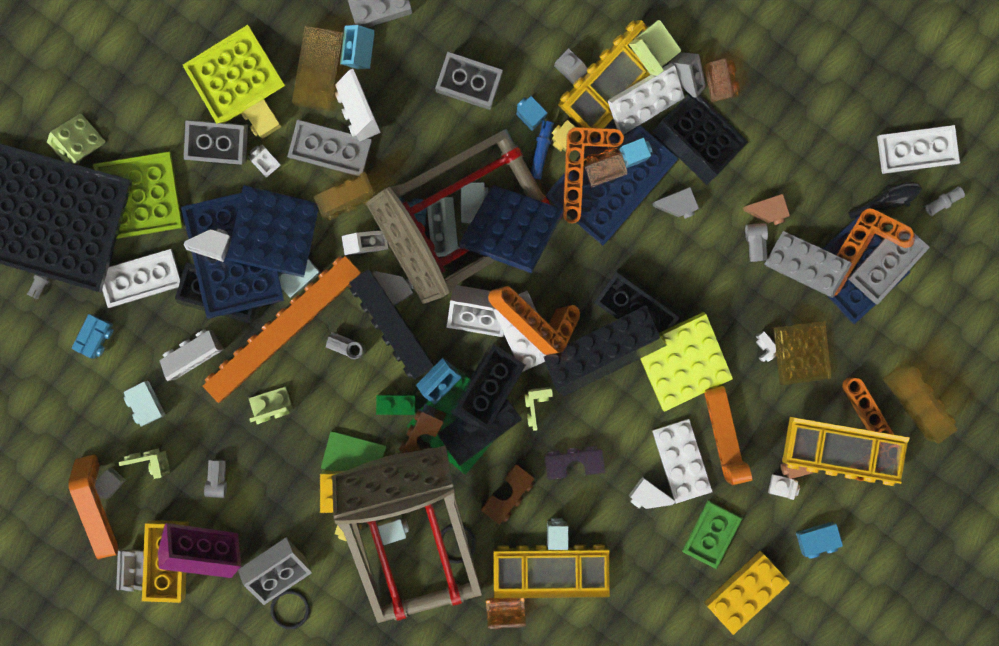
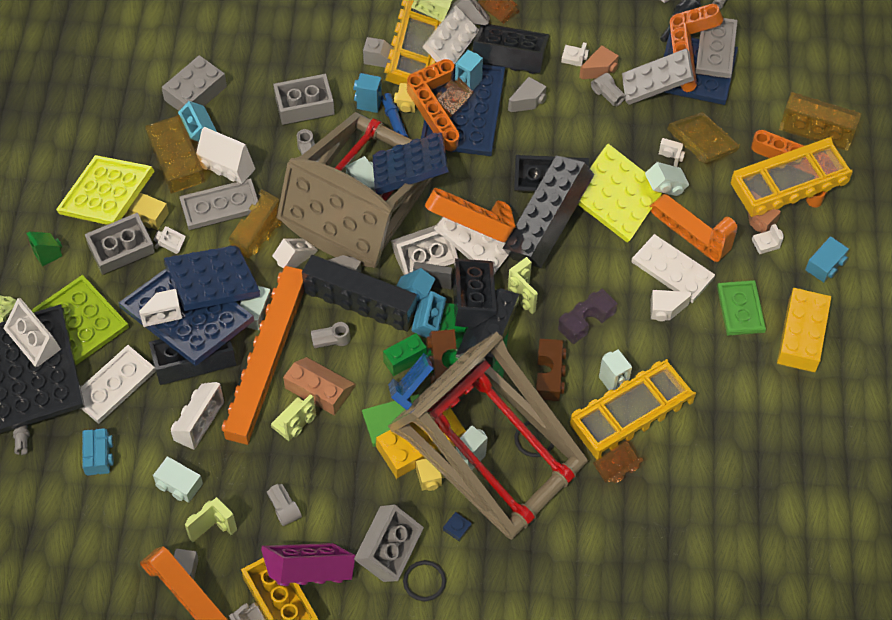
camera: 30 degrees left, 30 degrees down
none -> white slope [4,298,61,367]
none -> green slope [26,232,63,267]
none -> nougat slope [283,357,356,415]
none -> light grey piece [297,129,320,162]
none -> blue fence [388,353,434,410]
none -> dark azure brick [397,268,435,301]
none -> dark grey tile [413,262,453,289]
none -> dark blue plate [443,512,472,542]
none -> white bracket [561,42,589,66]
none -> light aqua brick [645,162,689,196]

